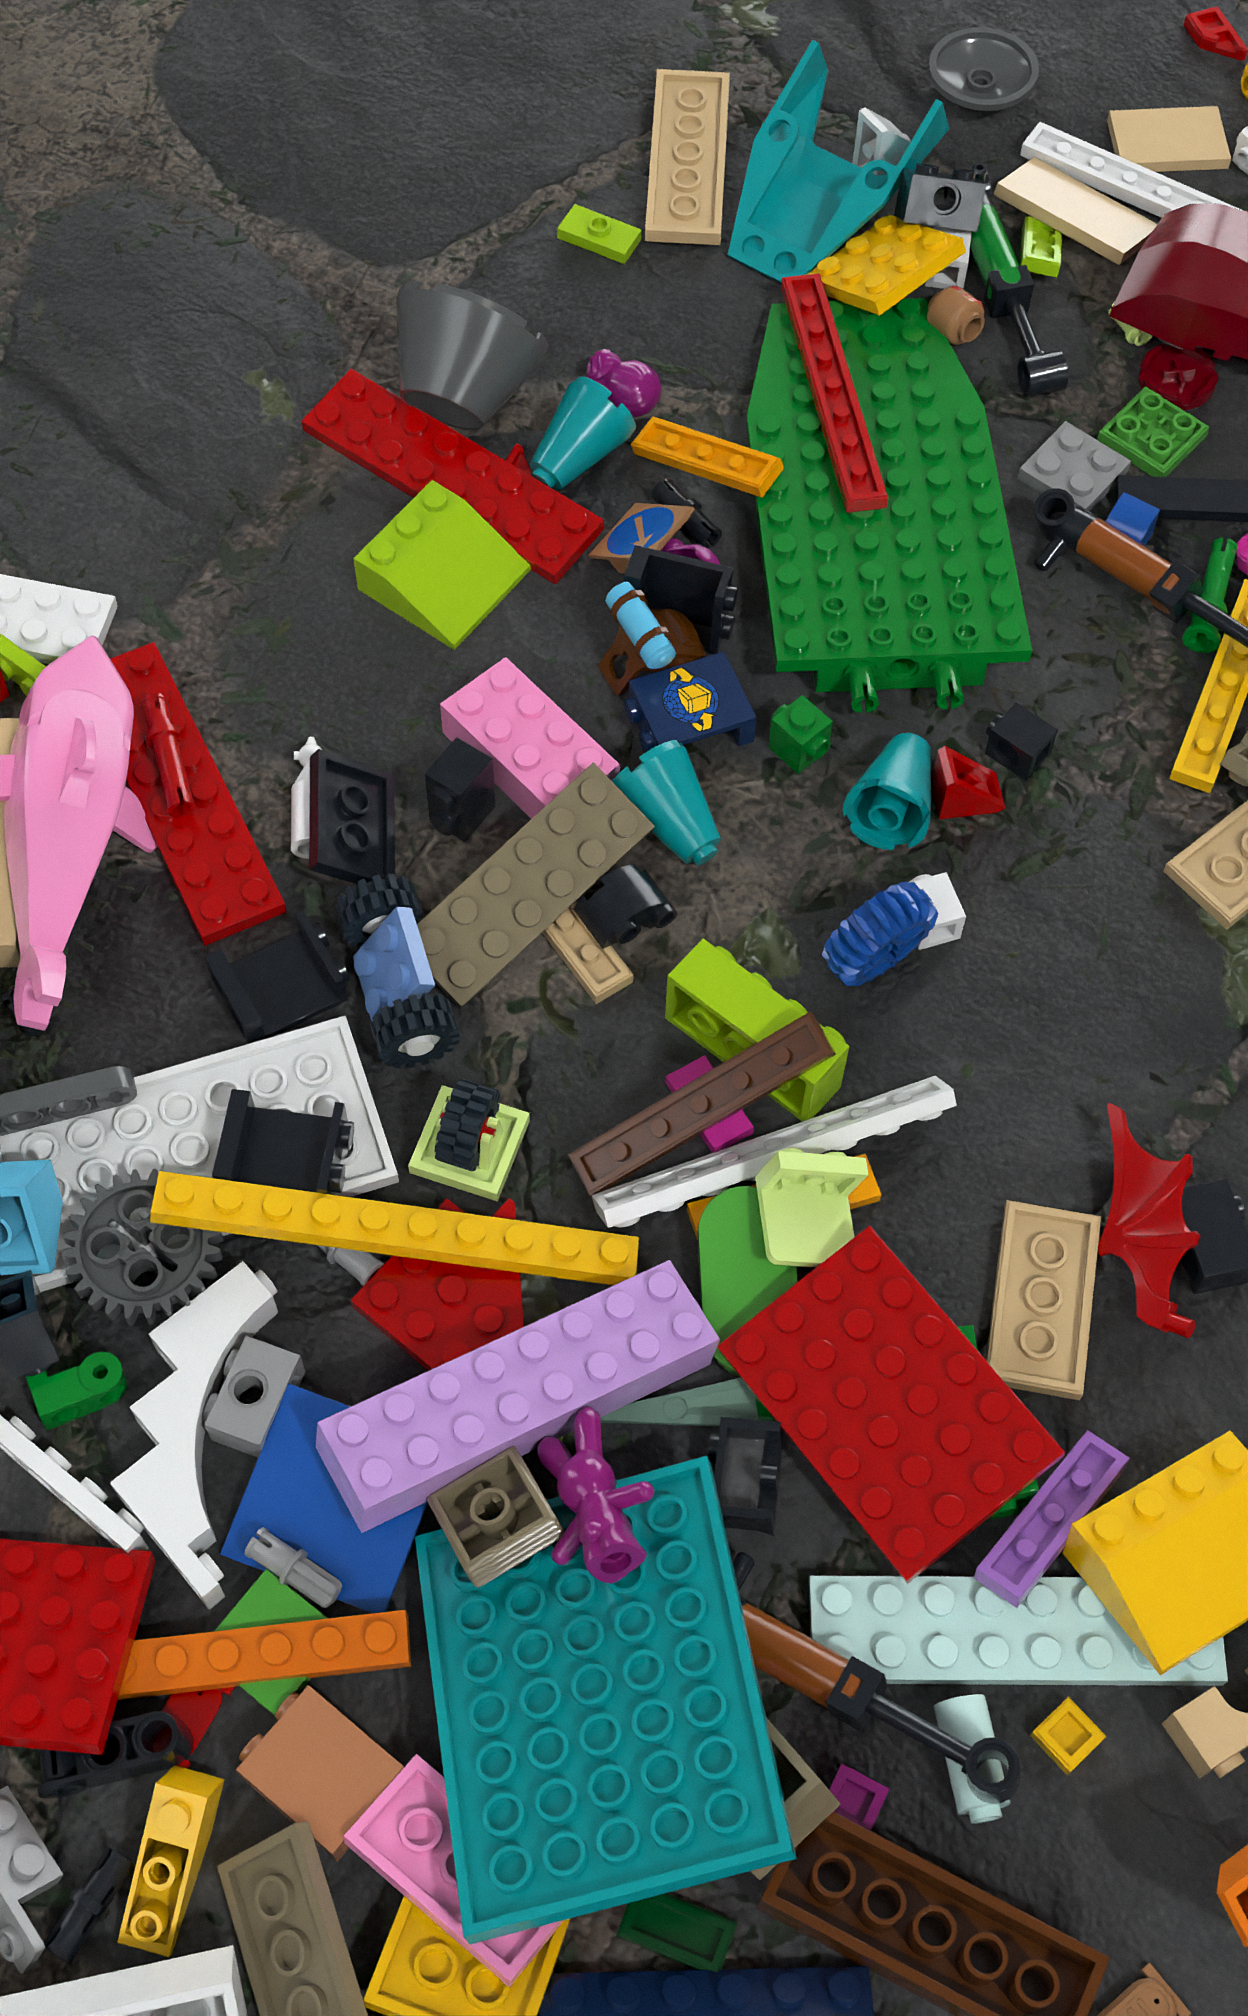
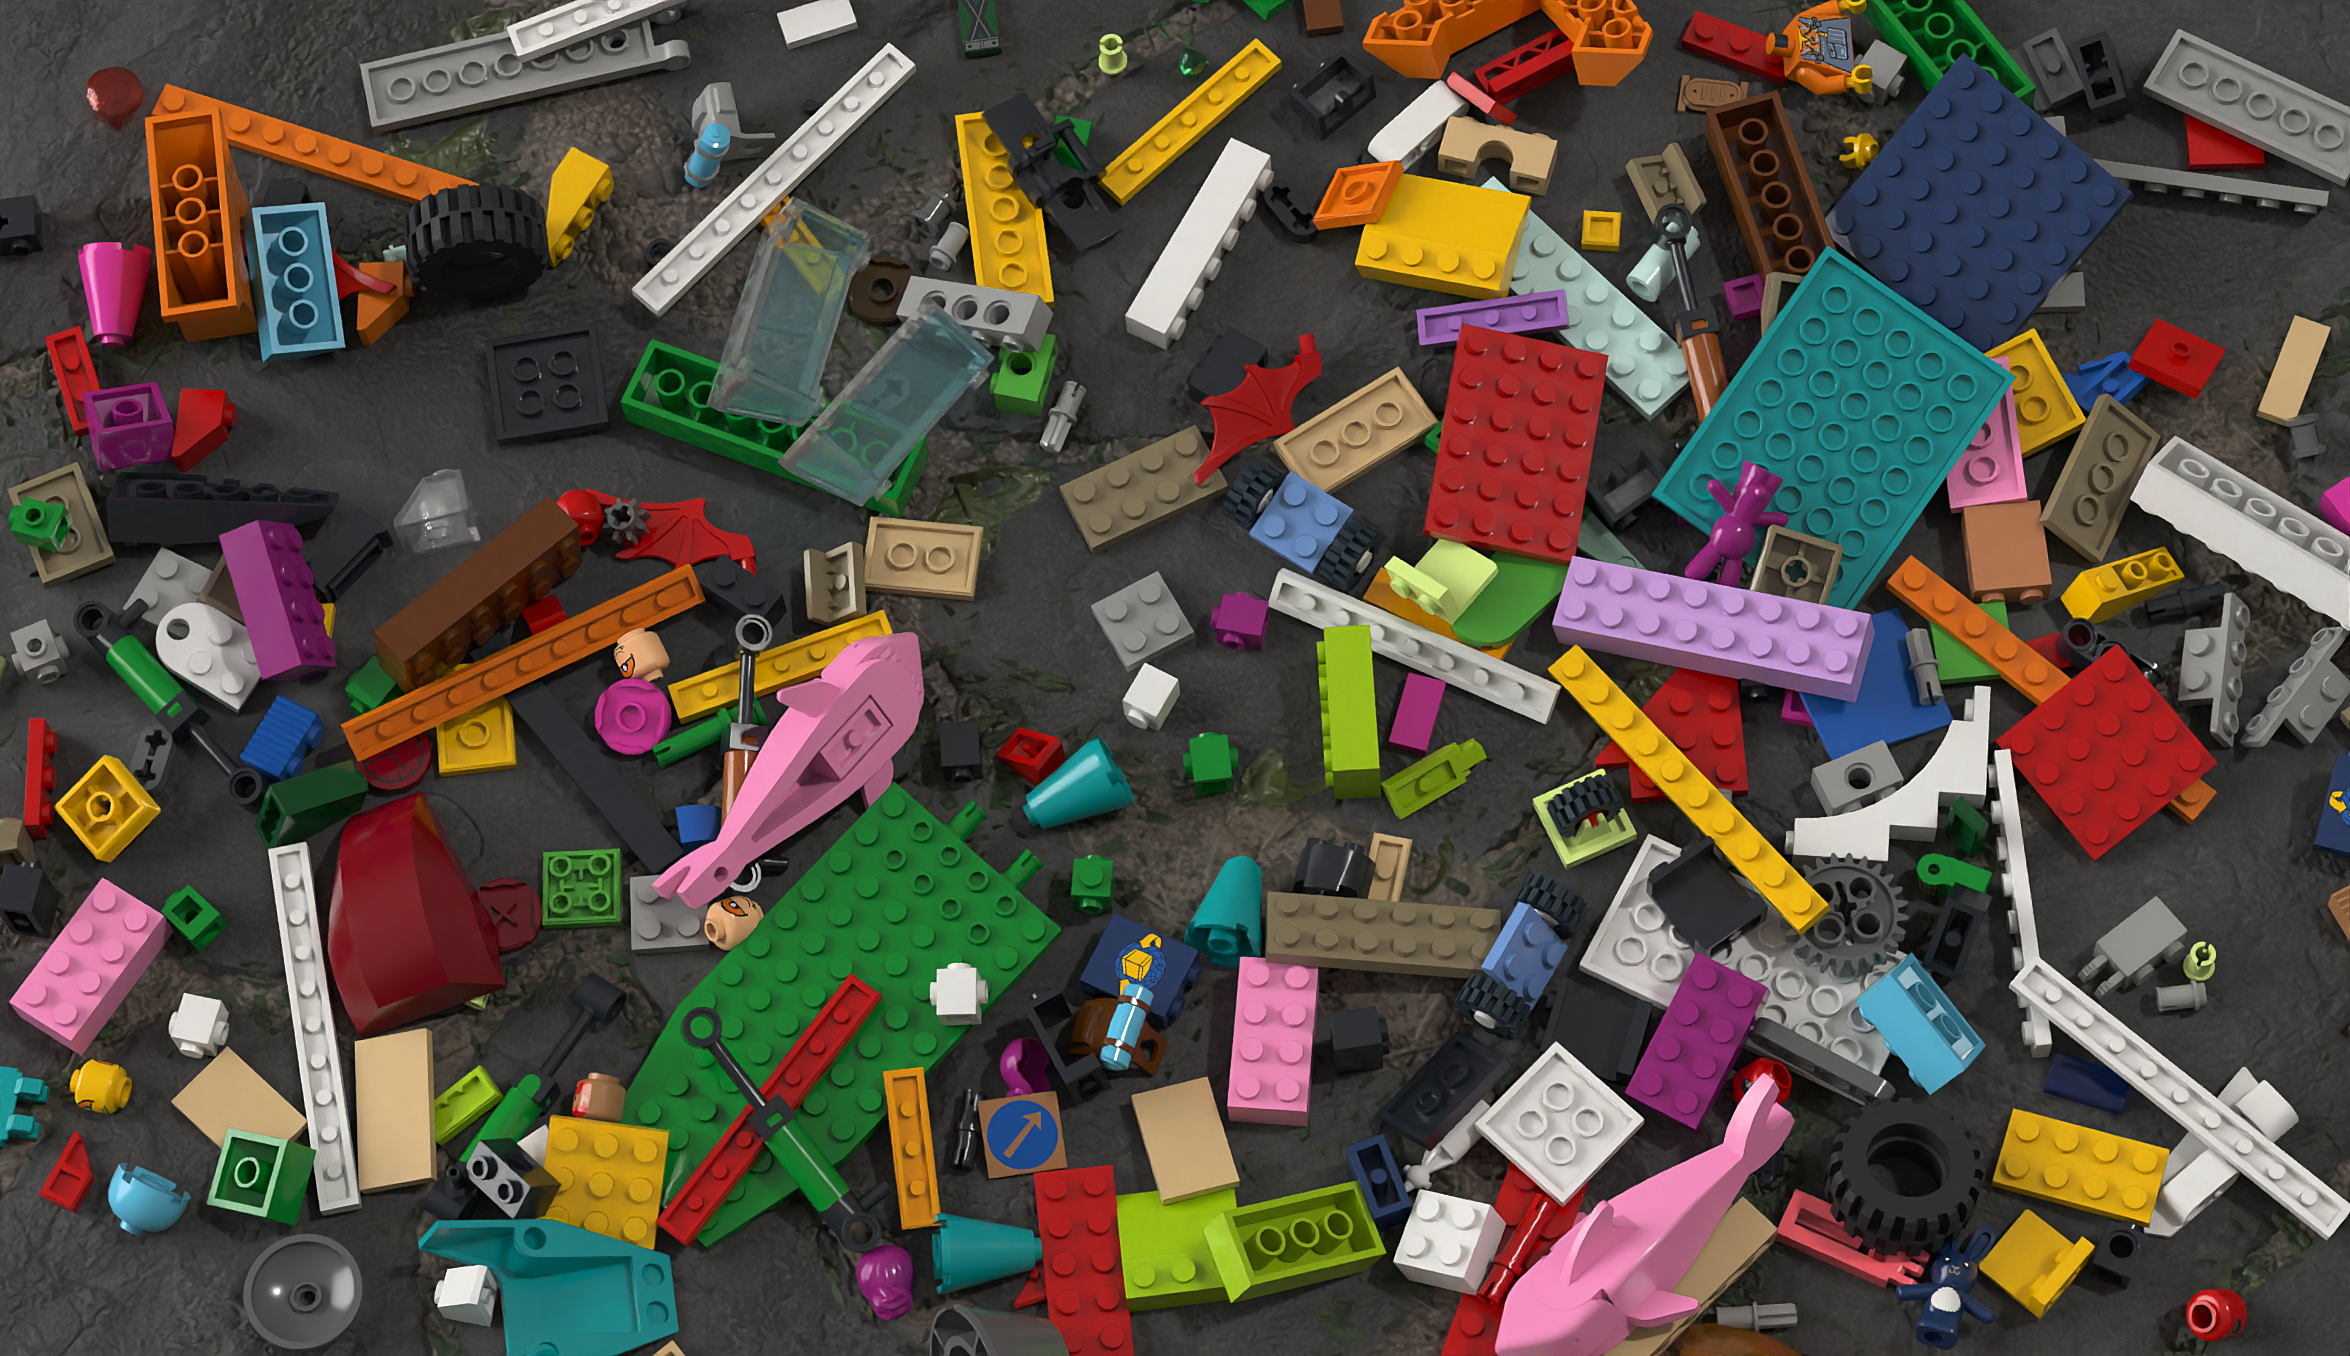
camera: 125 degrees left, 5 degrees up
reddish brown tile [568,1011,836,1195] -> none
blue gear [822,881,939,986] -> none
none -> medium azure cylinder [108,1163,191,1236]
none -> green slope [207,1128,317,1227]
none -> bright pink animal [651,632,924,909]
none -> black piece [680,1007,892,1253]
none -> light nougat head [704,895,764,951]
none -> white brick [930,963,988,1026]
none -> dark tan plate [1059,425,1229,554]
none -> light grey plate [1091,571,1195,672]
none -> tan tile [1131,1077,1240,1206]
none -> green brick [1183,732,1239,796]
none -> lime brick [1203,1180,1386,1303]
none -> magenta brick [1210,592,1270,651]
none -> plate [1222,458,1383,592]
none -> dark blue brick [1346,1134,1412,1232]
none -> lime hinge [1380,738,1487,819]
none -> white brick [1393,1189,1506,1296]
none -> white plate [1475,1041,1644,1207]
none -> dark tan bracket [1625,143,1706,227]
none -> magenta brick [1625,952,1771,1134]
none -> red head [1732,1057,1792,1106]
none -> dark green tile [1946,796,1989,859]

